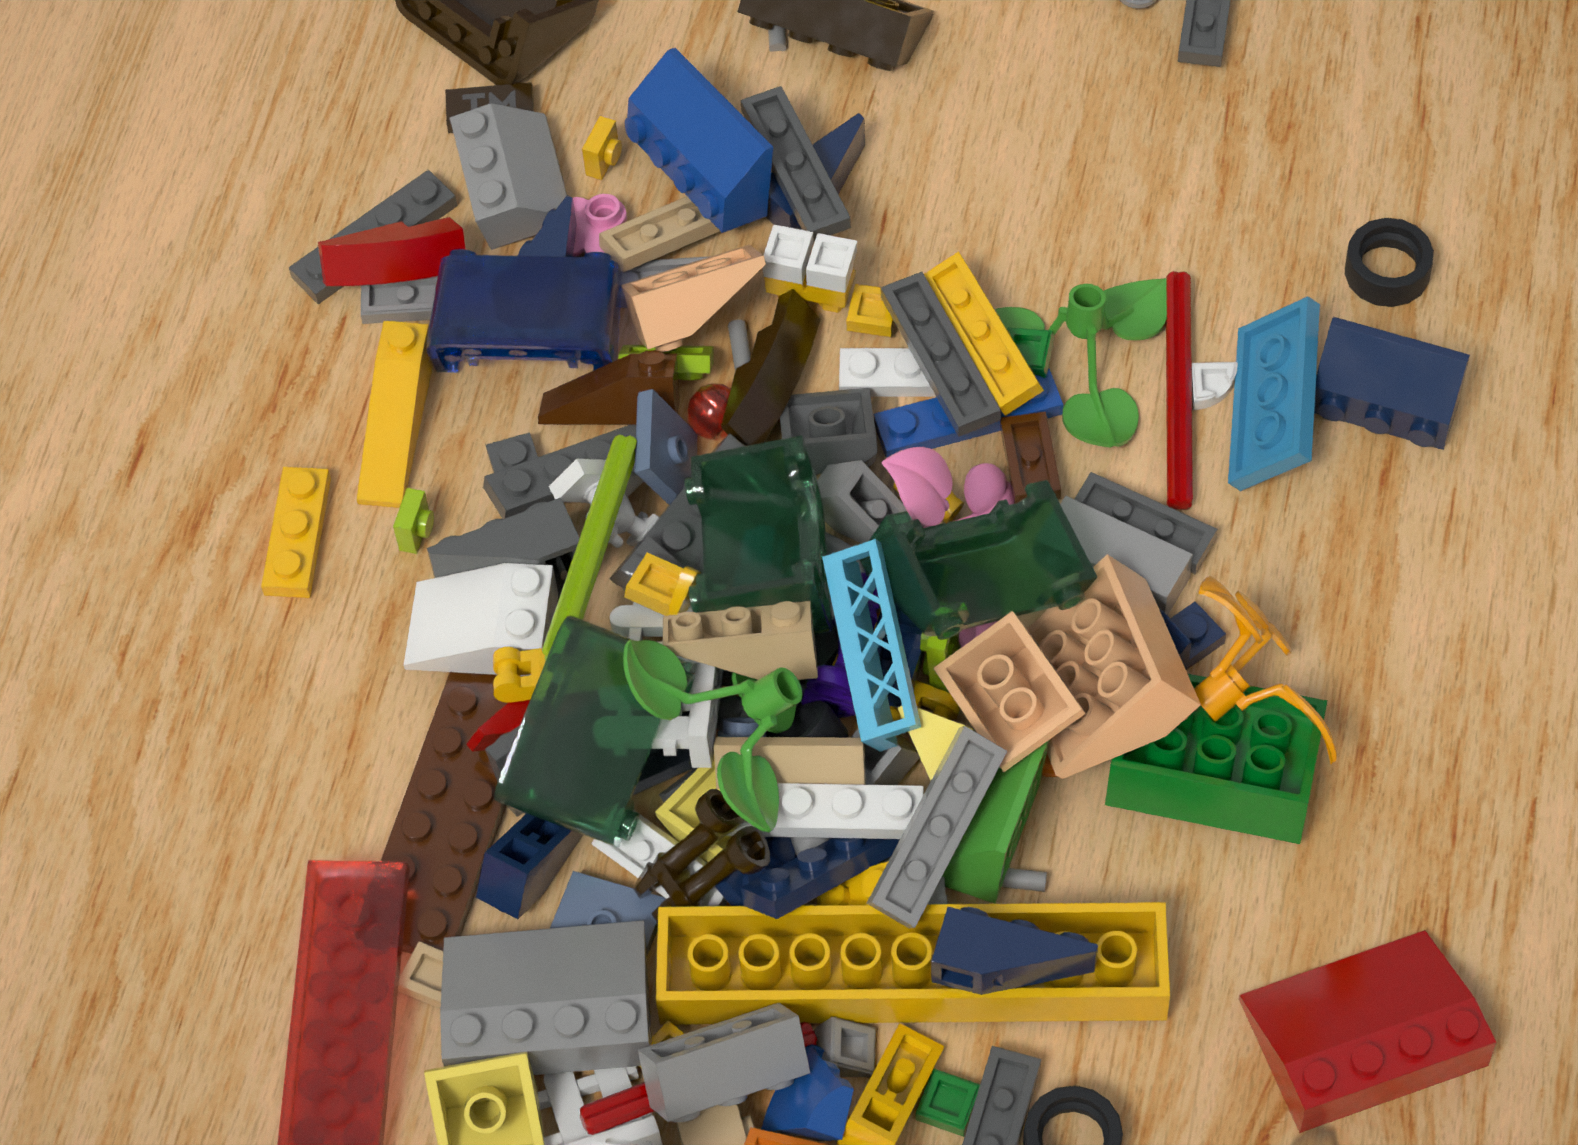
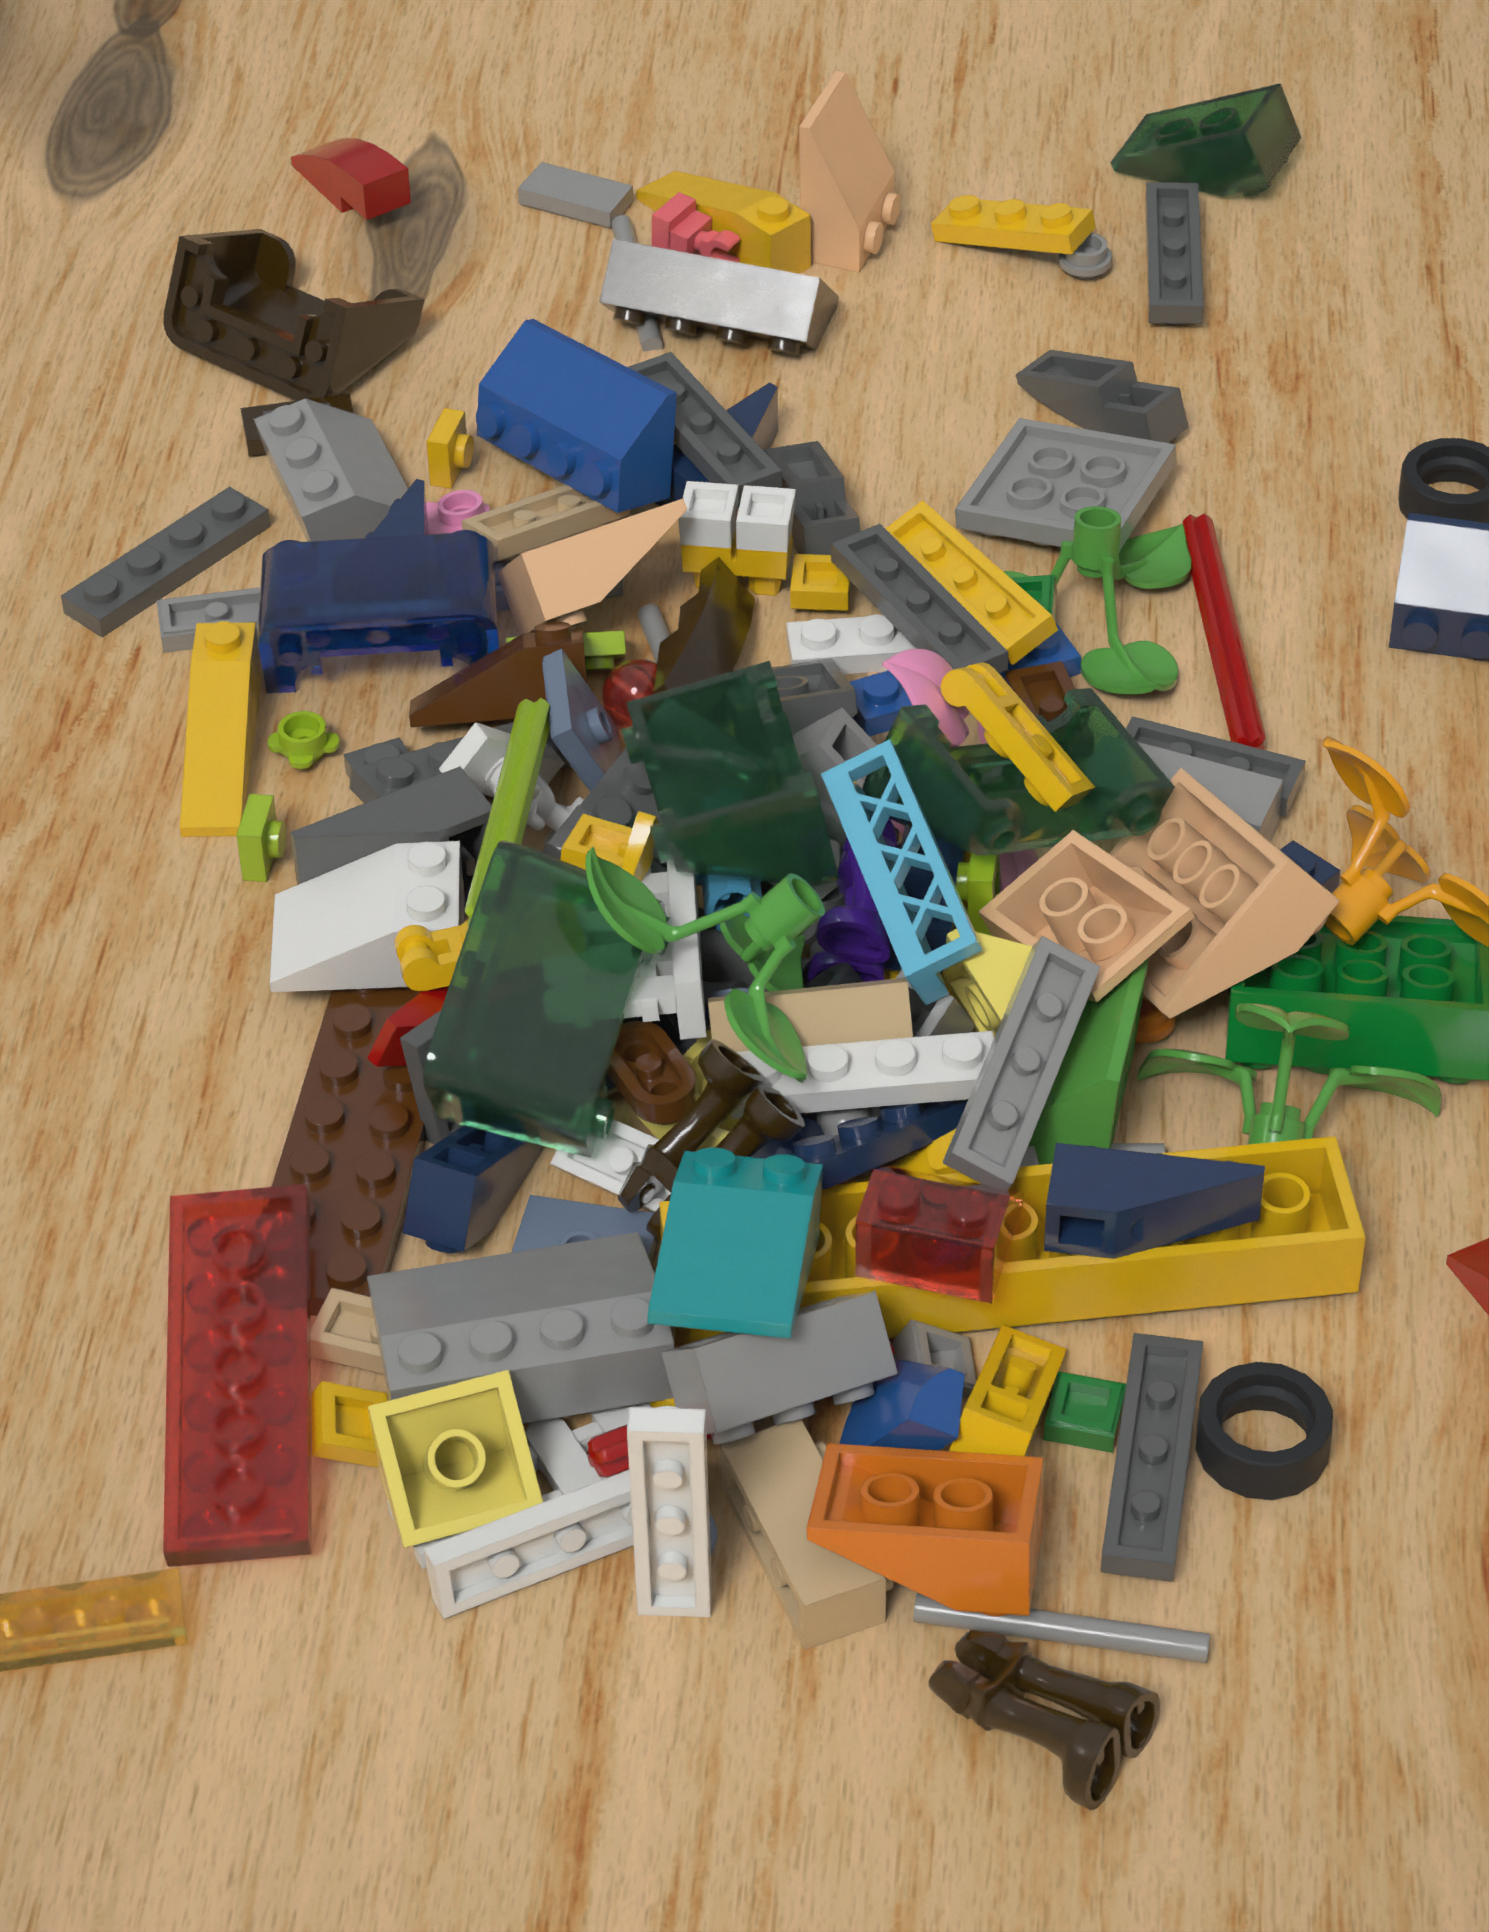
camera: 10 degrees left, 15 degrees down
yellow plate [261,467,331,598] -> none
red slope [318,217,468,286] -> none
tan slope [663,601,818,680] -> none
white tile [1192,362,1237,410] -> none
dark azure plate [1228,296,1320,491] -> none
none -> lime plate [267,711,340,769]
none -> yellow plate [311,1381,387,1468]
none -> reddish brown plate [602,1021,699,1125]
none -> teal slope [647,1148,823,1339]
none -> dark grey slope [764,441,860,555]
none -> clear red slope [855,1166,1024,1304]
none -> yellow plate [940,662,1095,812]
none -> light grey plate [955,418,1177,551]
none -> dark grey slope [1016,350,1188,443]
none -> bright green plant [1137,1004,1442,1145]

